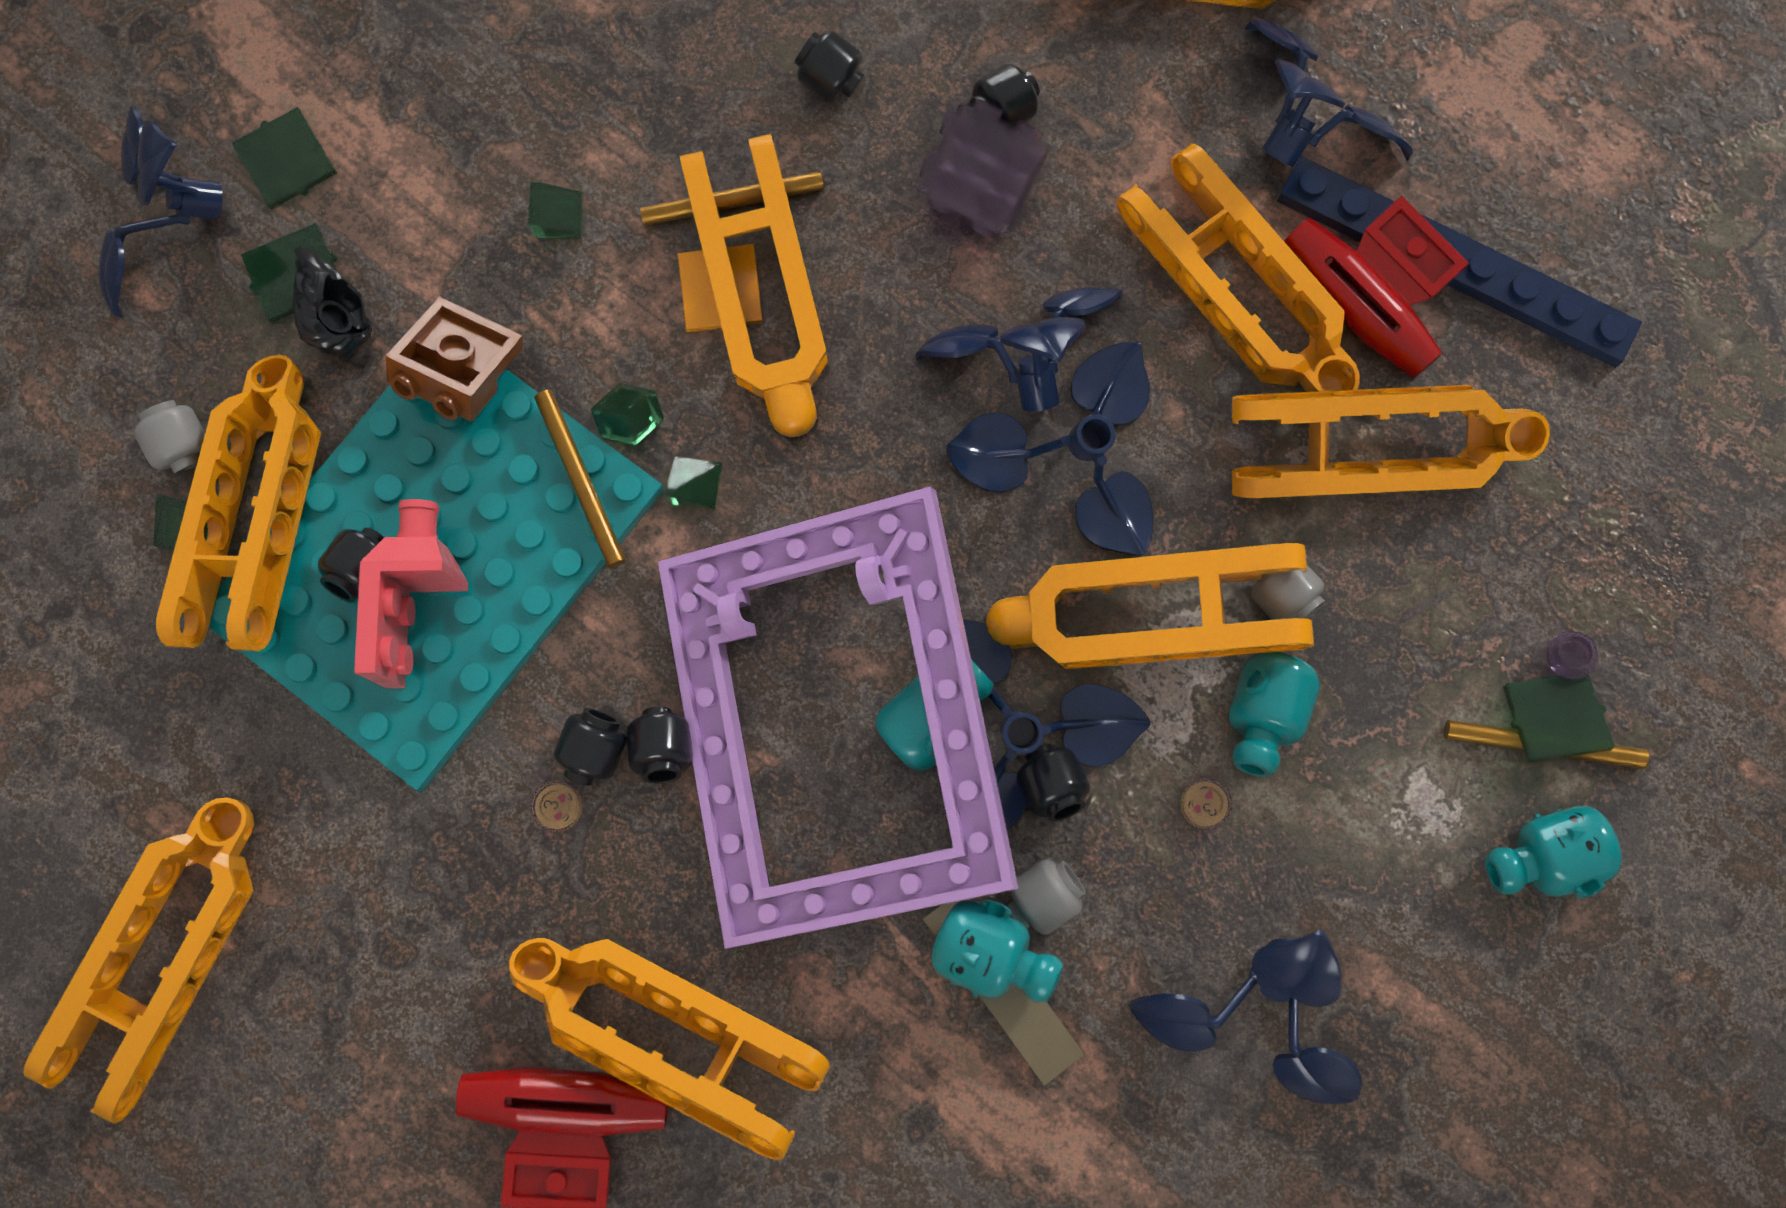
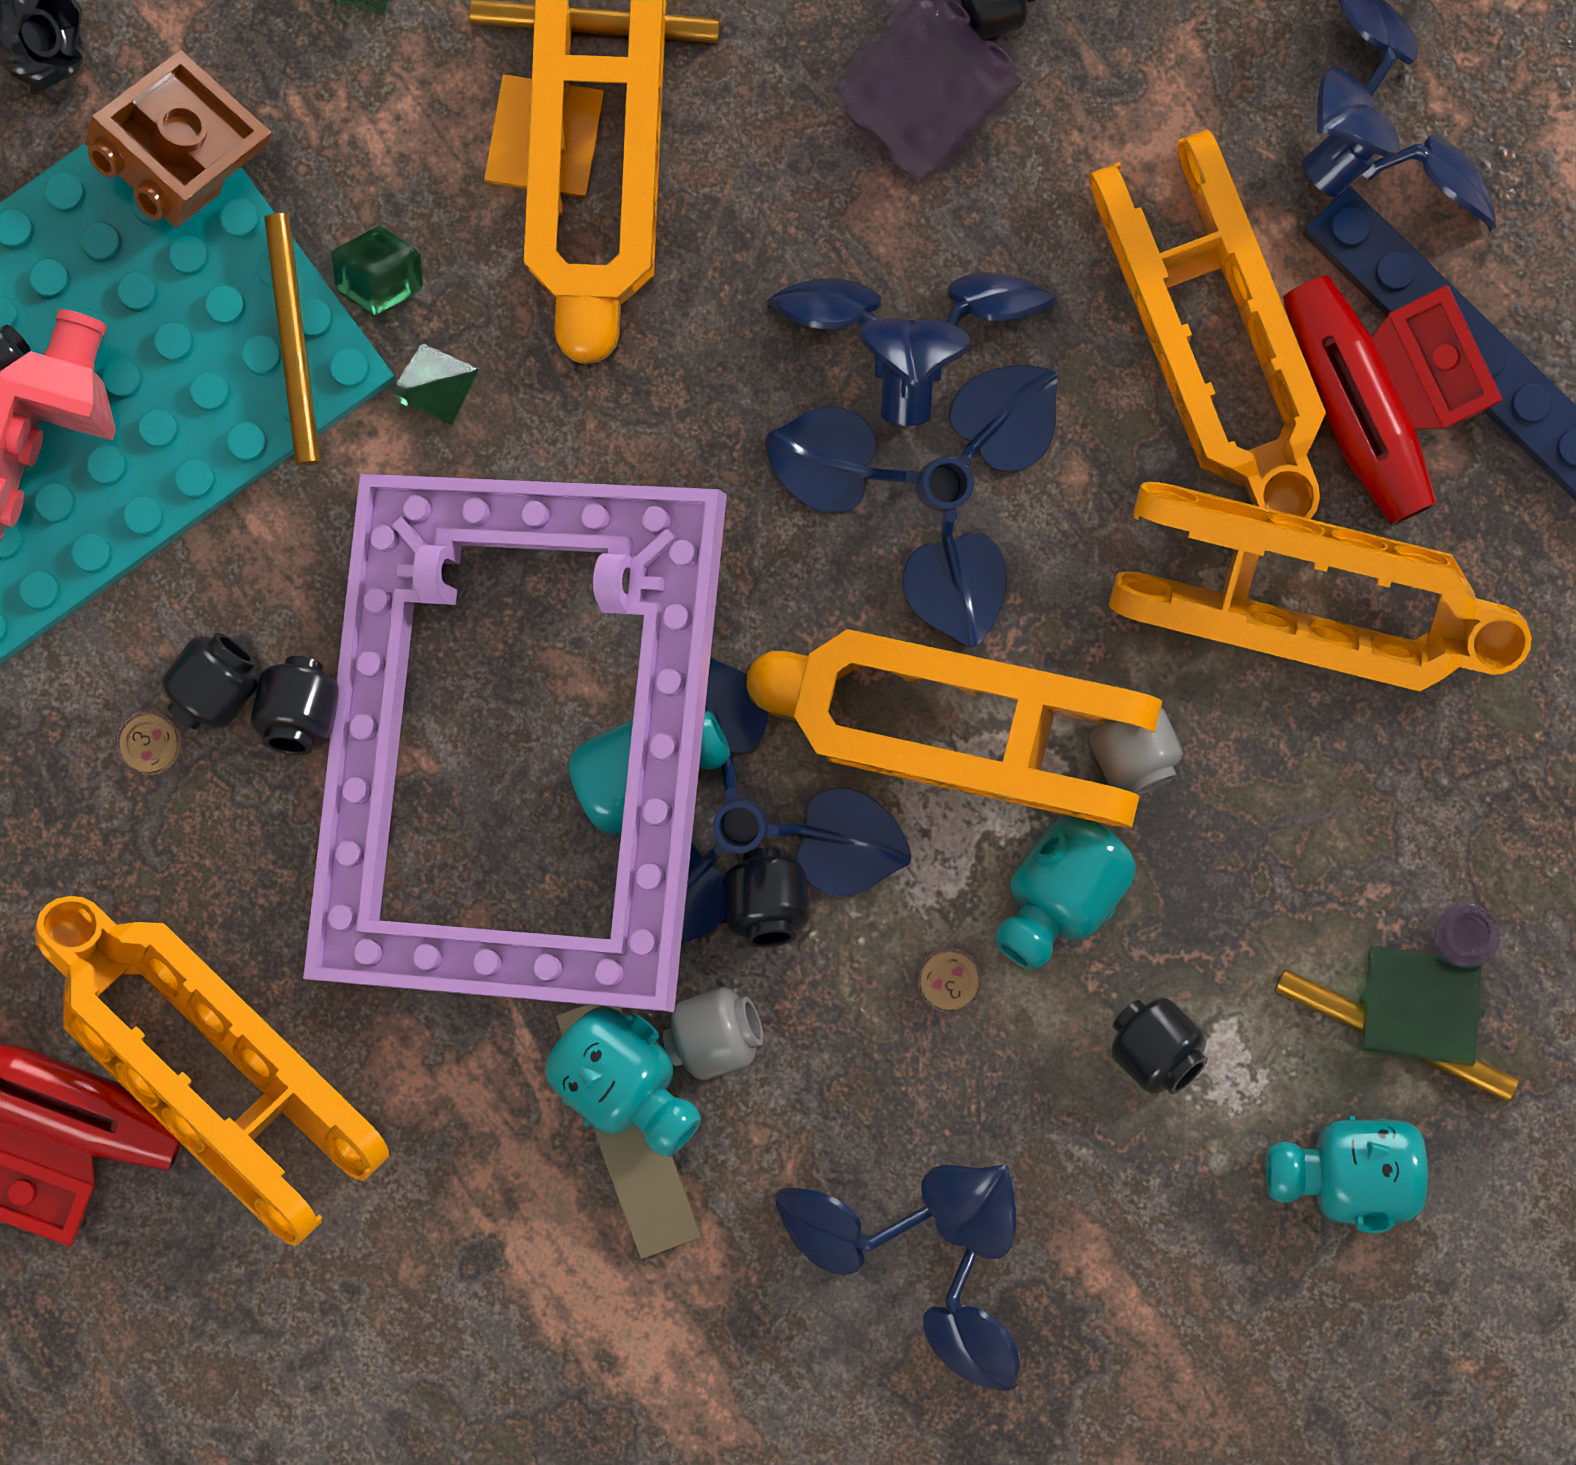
camera: 15 degrees right, 5 degrees up
none -> black head [1111,998,1208,1095]

